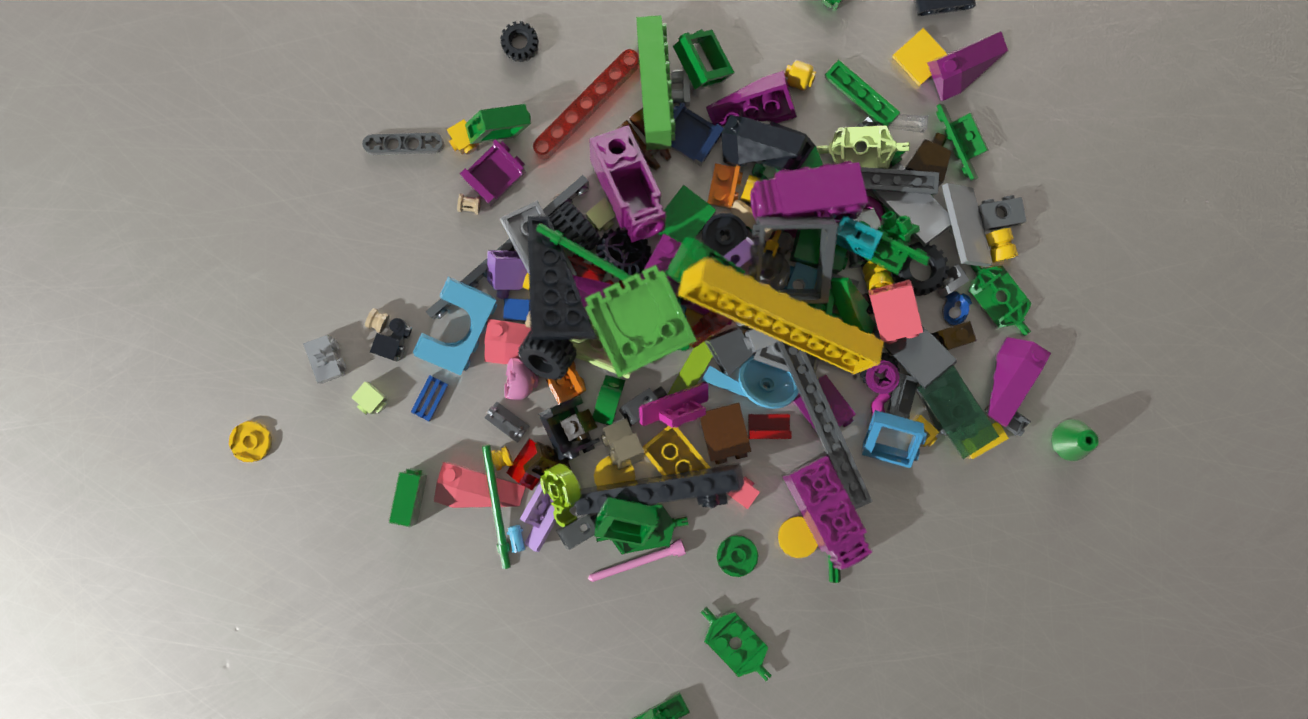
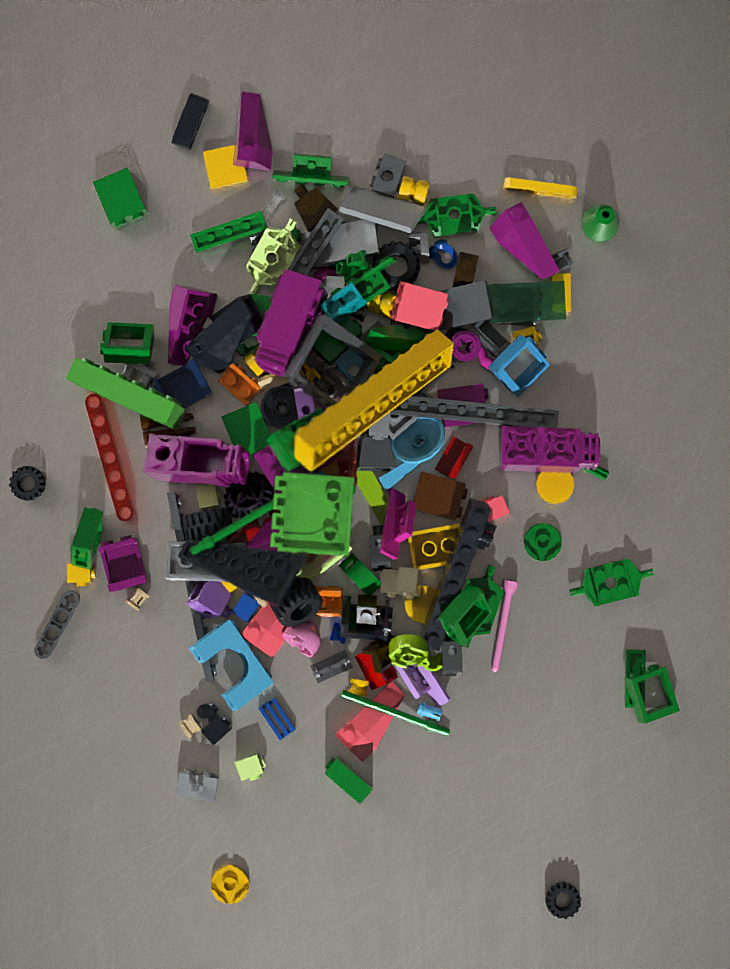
camera: 55 degrees left, 0 degrees up
yellow head [785,60,816,91] -> none
none -> clear blue wheel [330,622,346,644]
none -> yellow beam [503,178,578,199]

